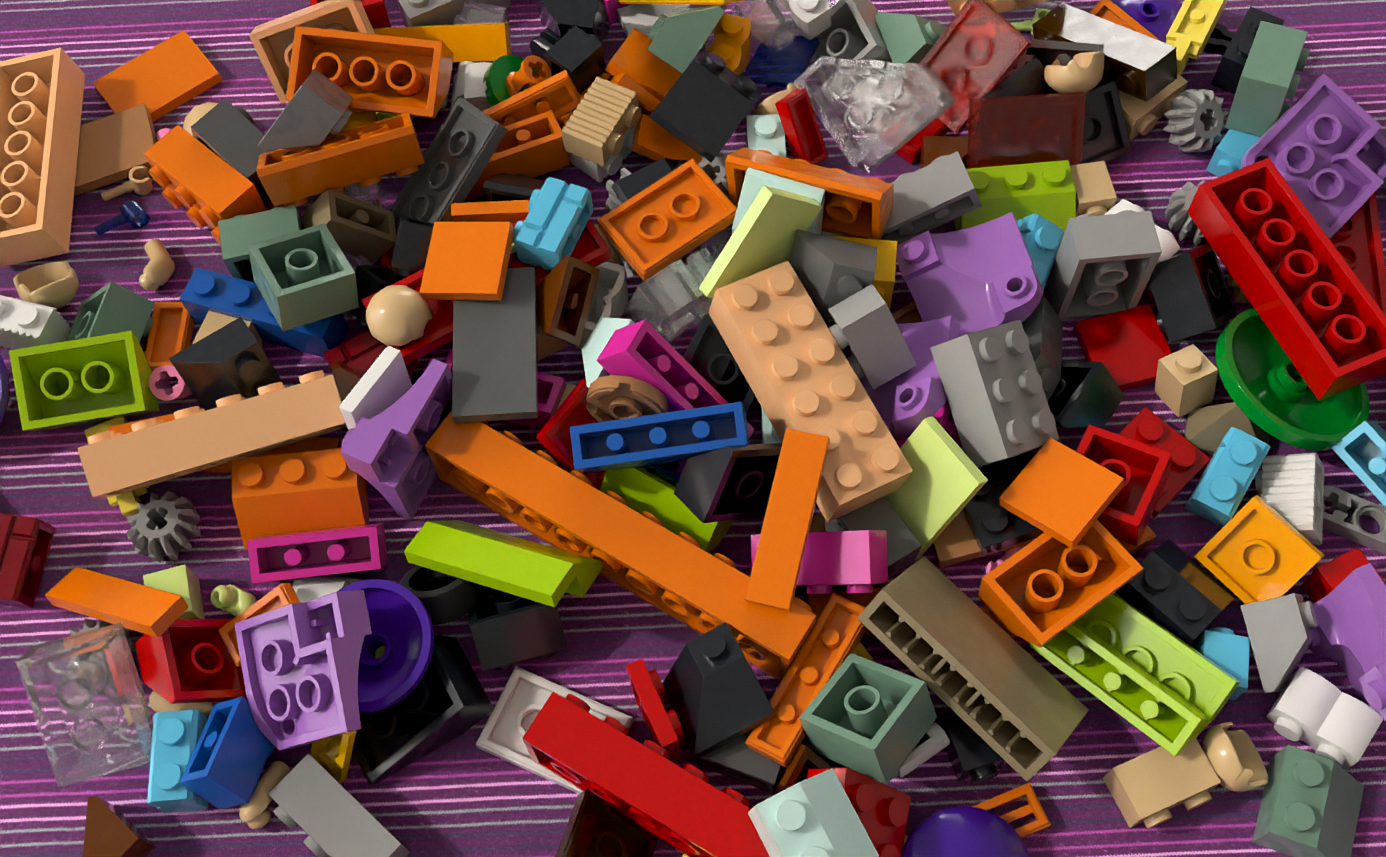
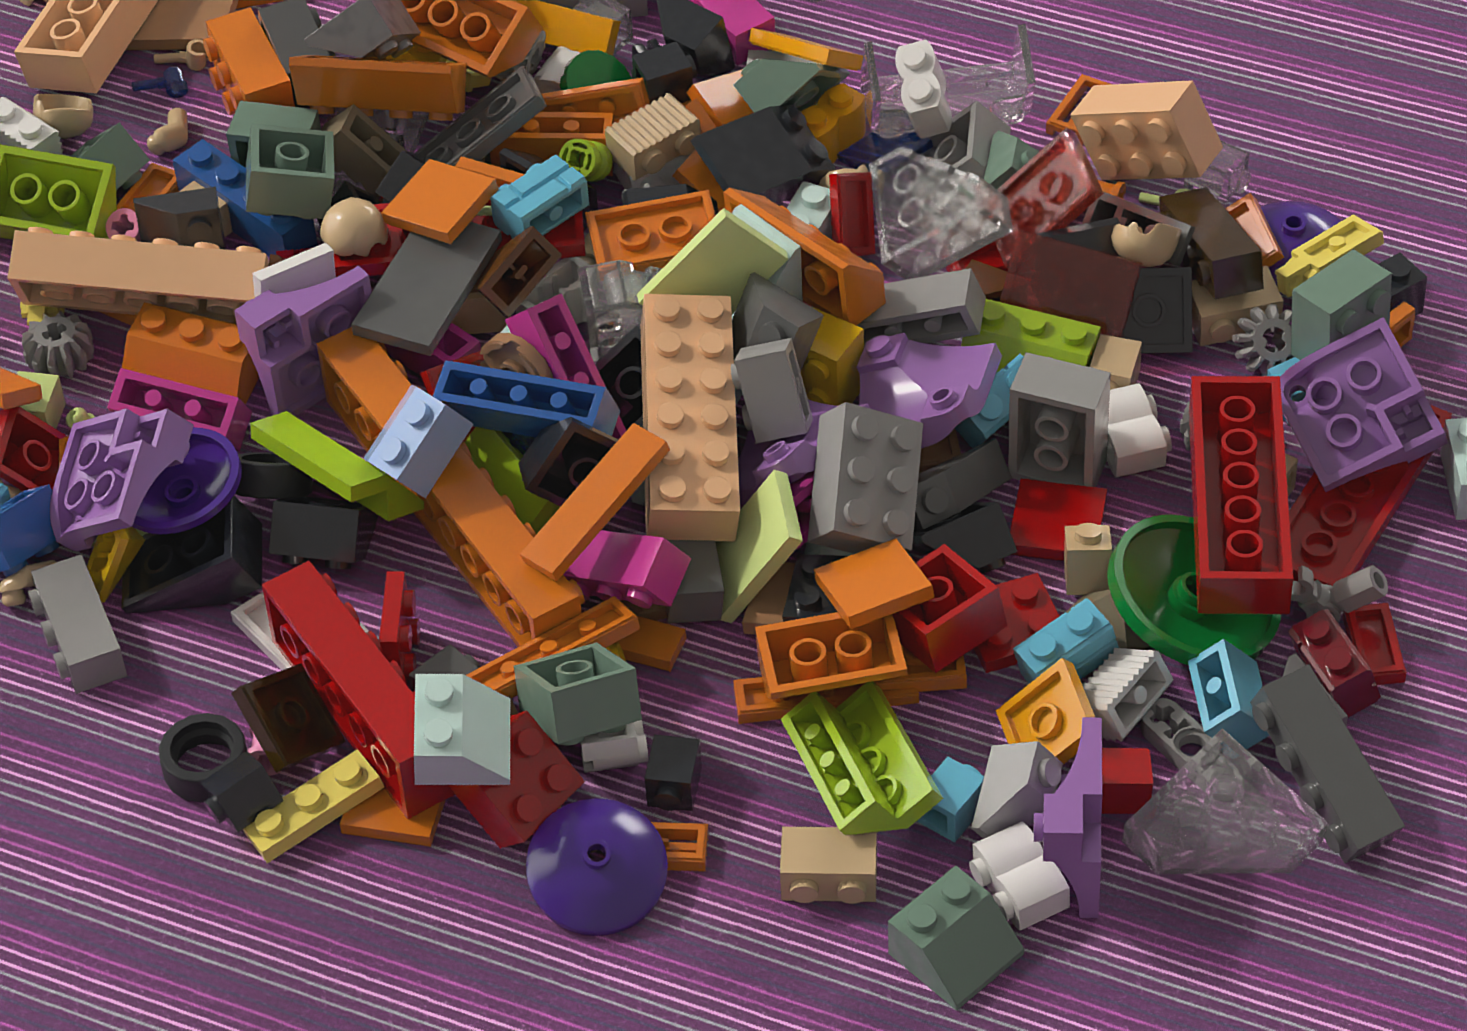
camera: 25 degrees right, 15 degrees down
orange bush [505,55,552,97] -> none
black slope [662,622,777,760] -> none
dark tan brick [857,556,1089,782] -> none
black slope [1116,539,1236,646] -> none
black slope [1145,243,1237,343] -> none
tan hair [1202,722,1268,792] -> none
none -> light blue slope [363,385,473,498]
none -> lime wheel [559,139,613,182]

